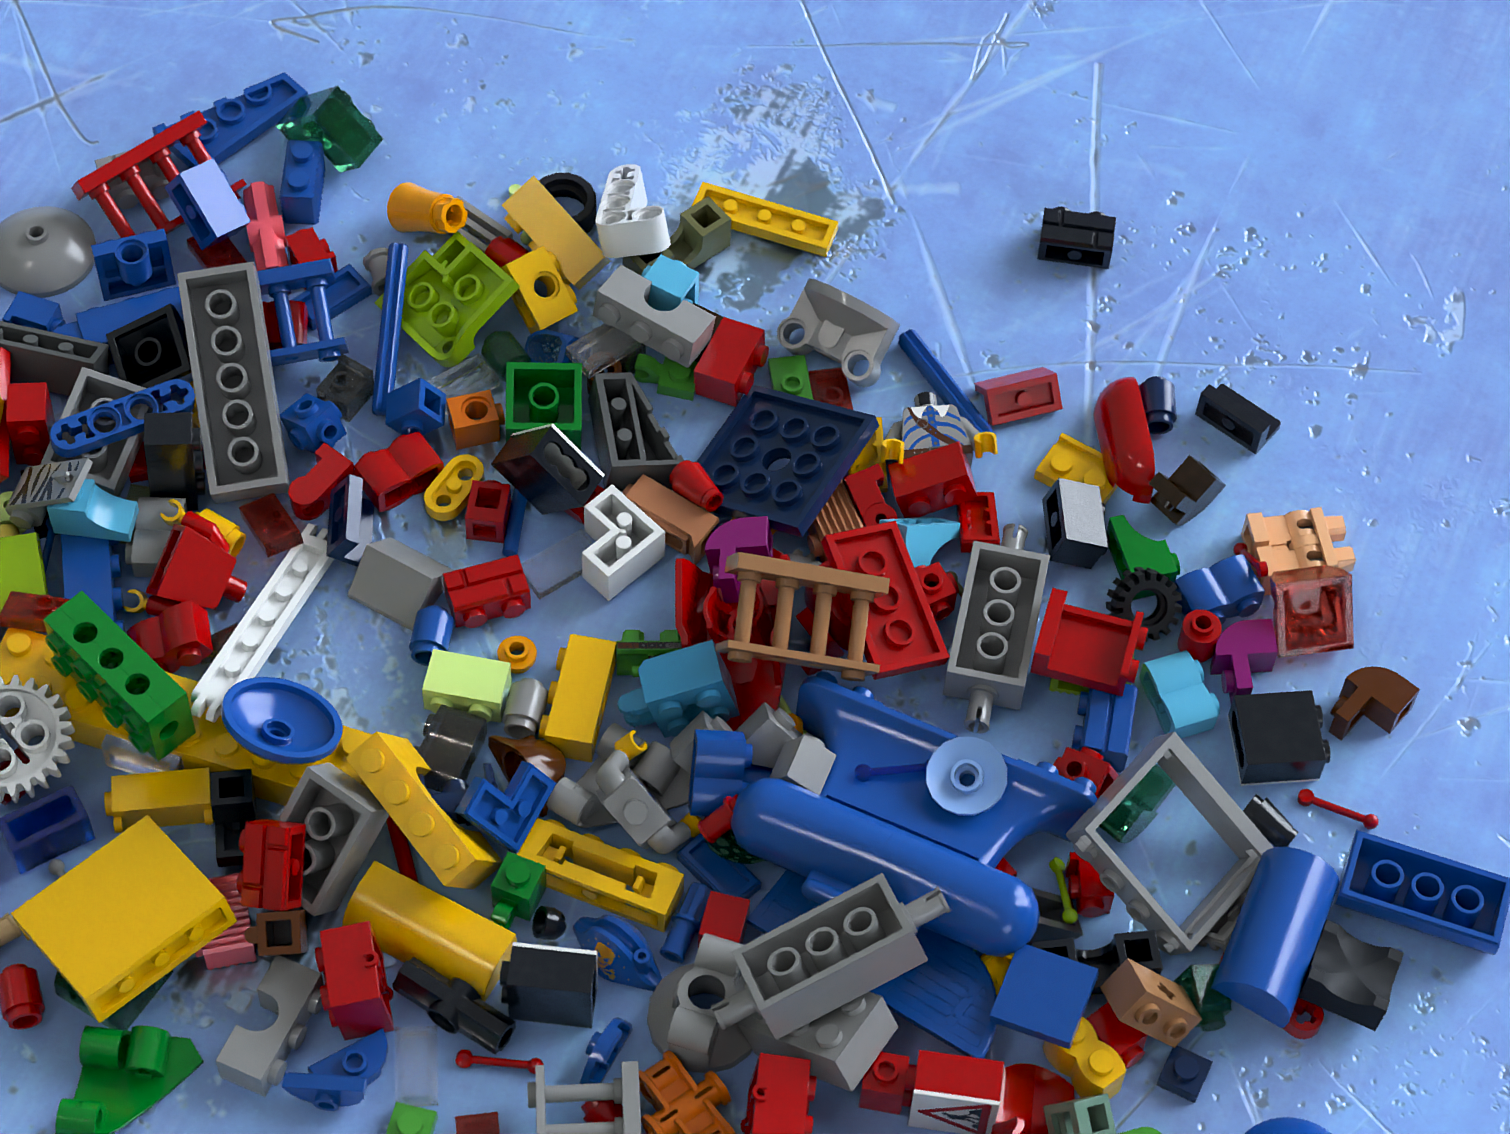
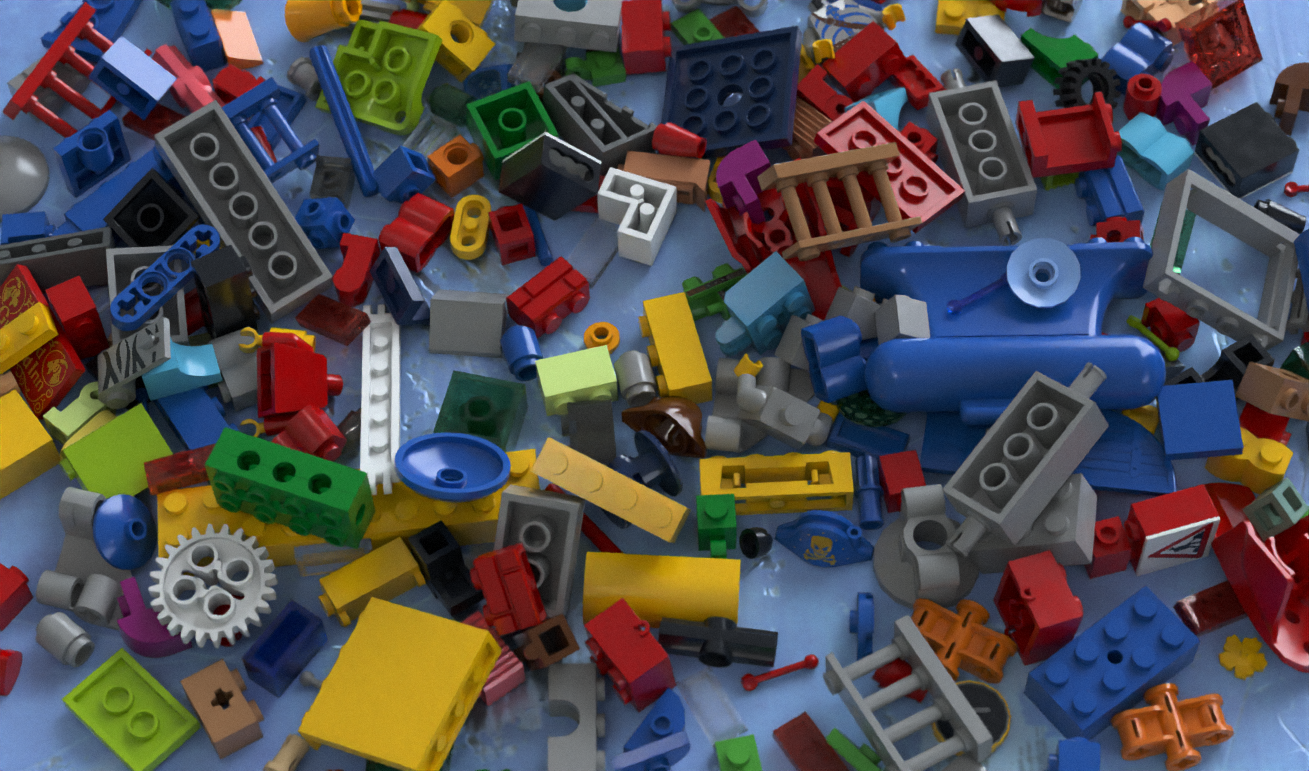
camera: 20 degrees left, 0 degrees up
blue tile [455,761,557,854] -> none
black piece [500,942,598,1028] -> none
red pin [697,794,738,843] -> none
none -> slope [210,9,263,70]
none -> clear green brick [433,370,528,452]

